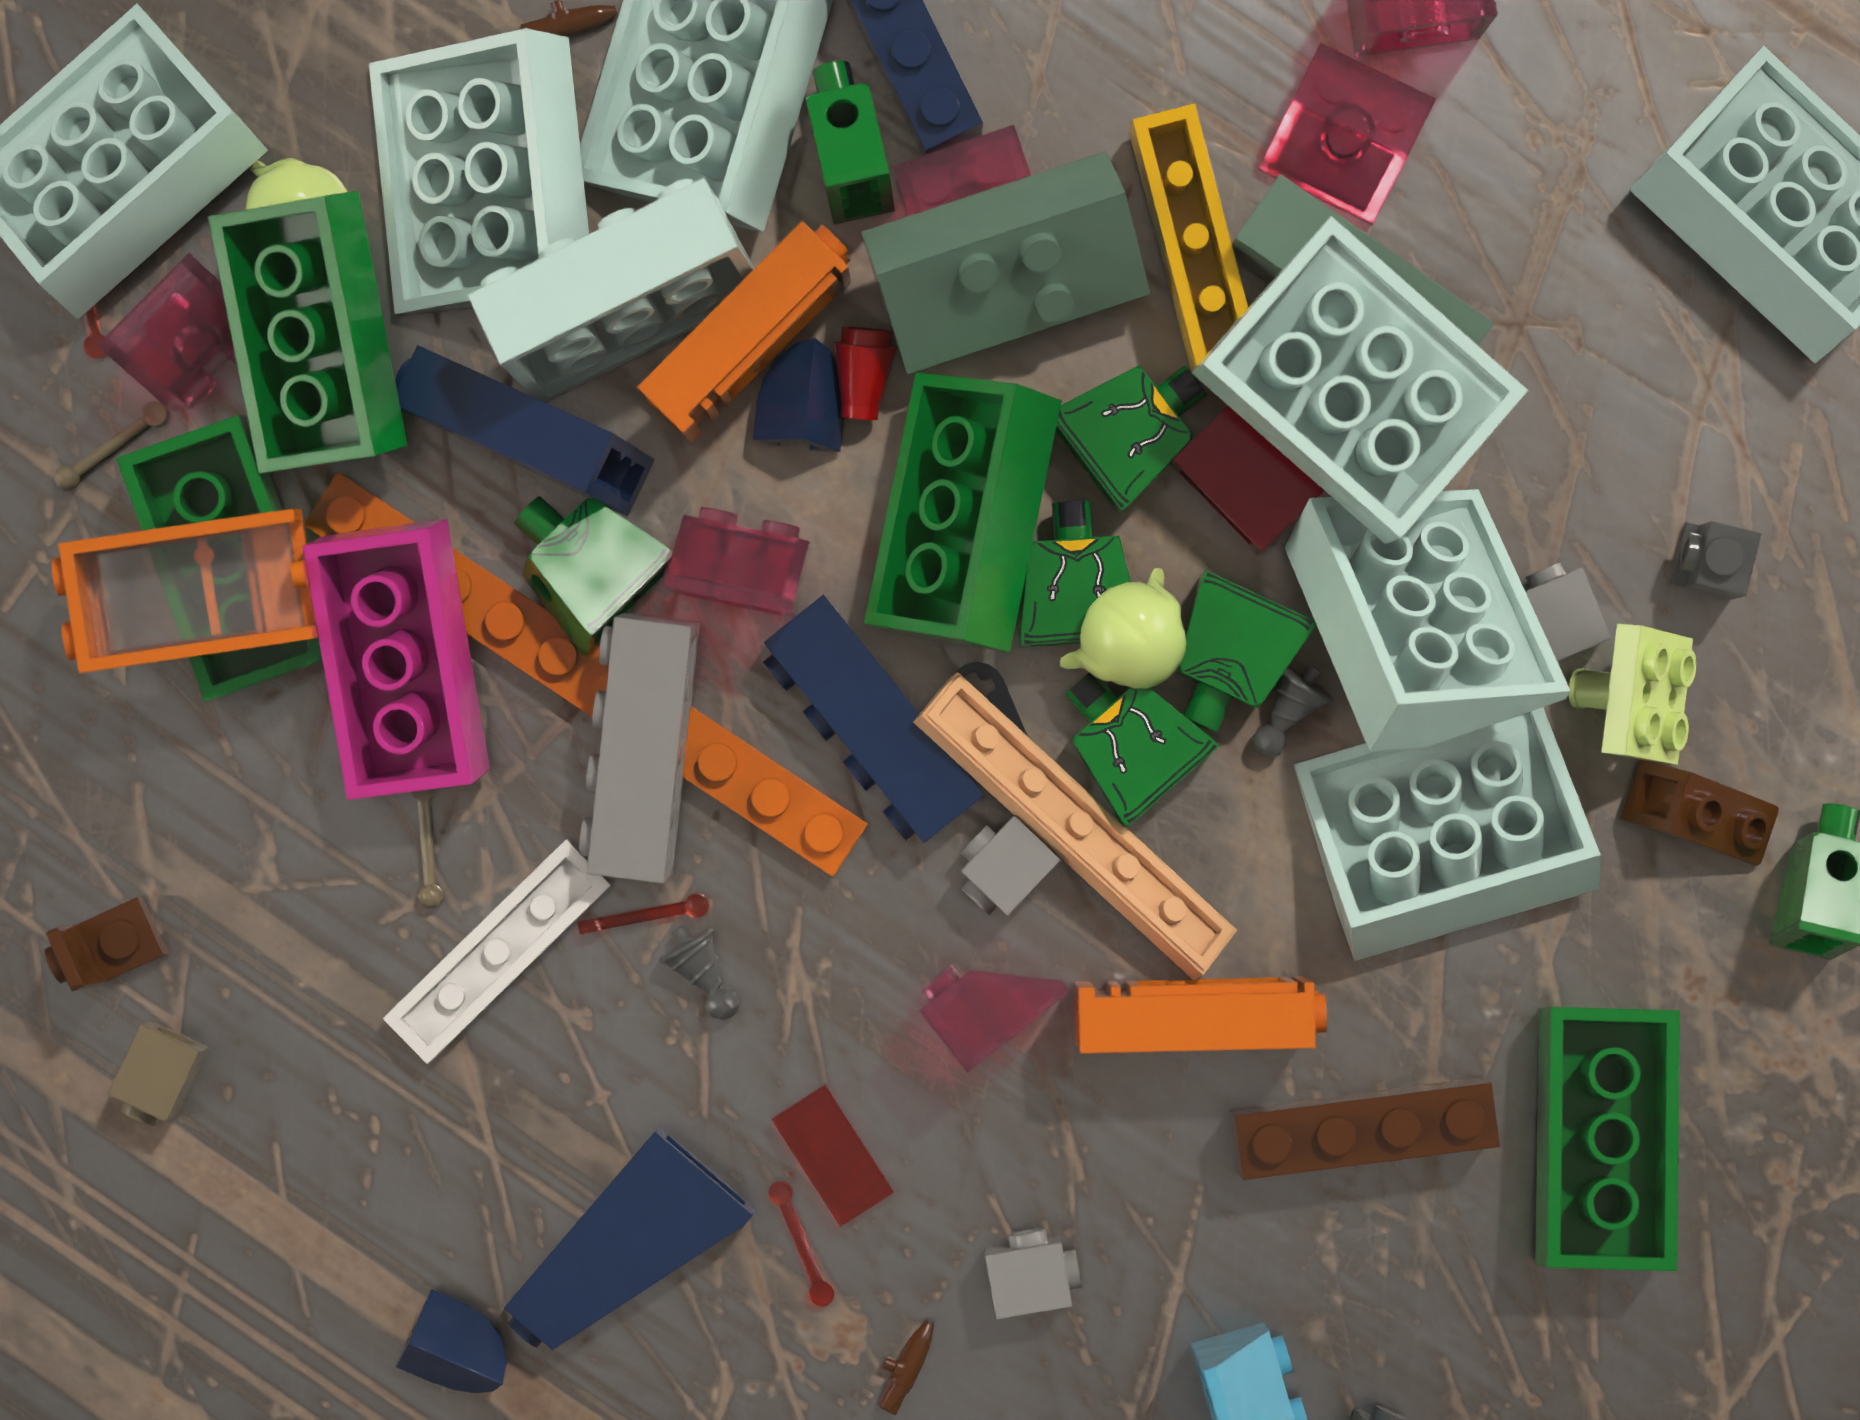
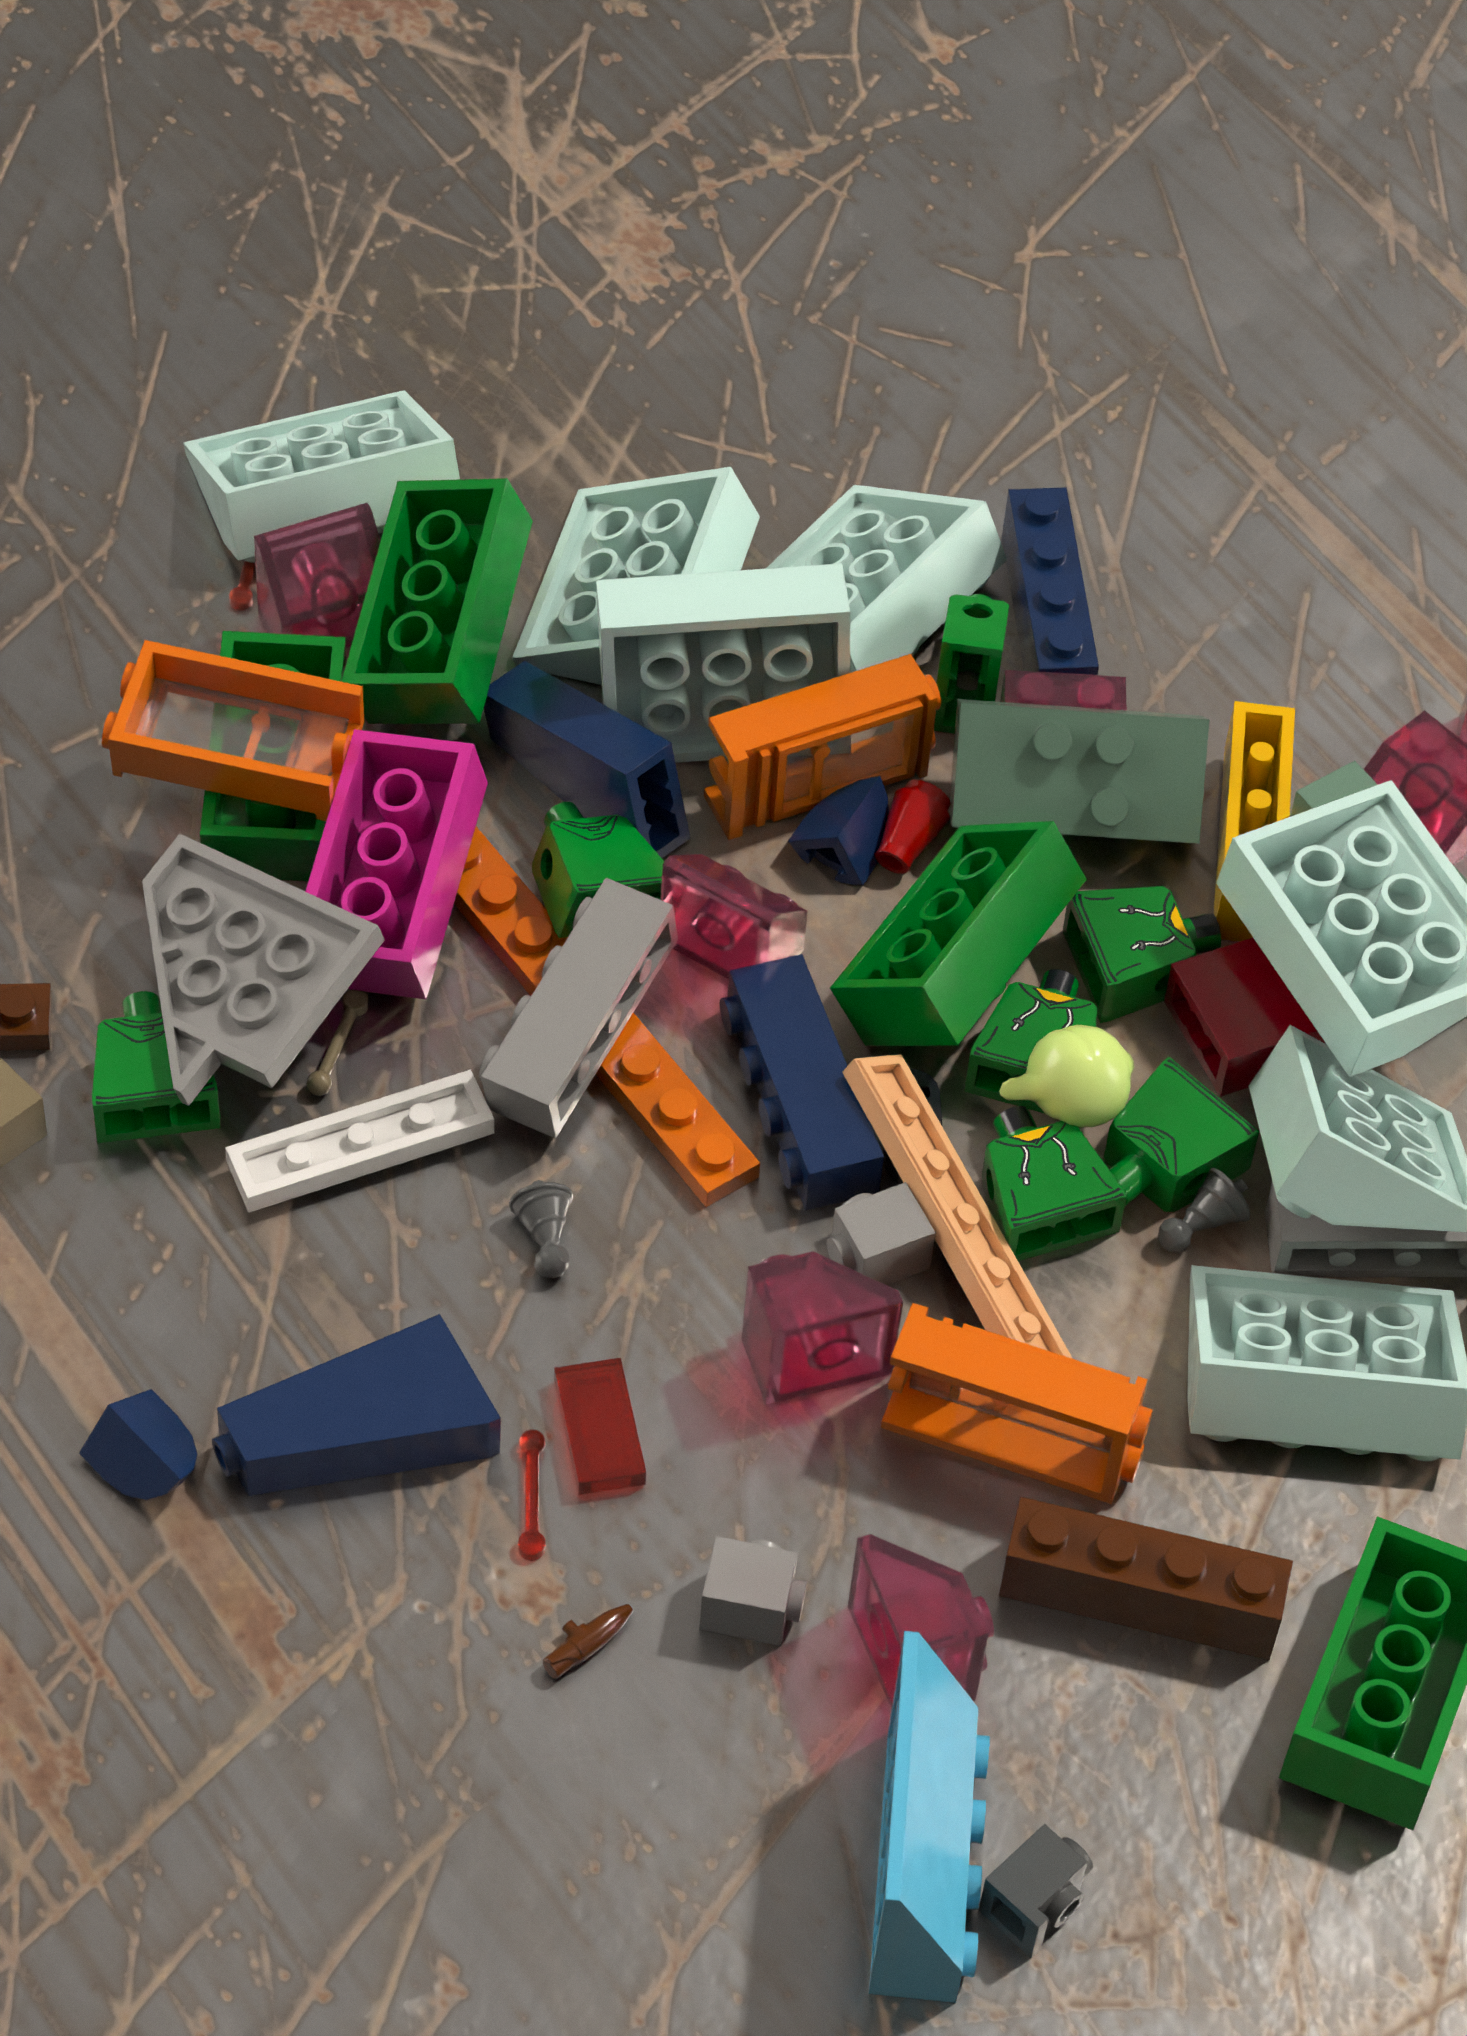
camera: 15 degrees right, 35 degrees down
reddish brown helmet [520,0,617,37] -> none
clear red hinge [577,893,710,934] -> none
none -> green torso [92,991,221,1144]
none -> light grey wing [142,833,385,1106]
none -> clear pink slope [848,1534,994,1709]

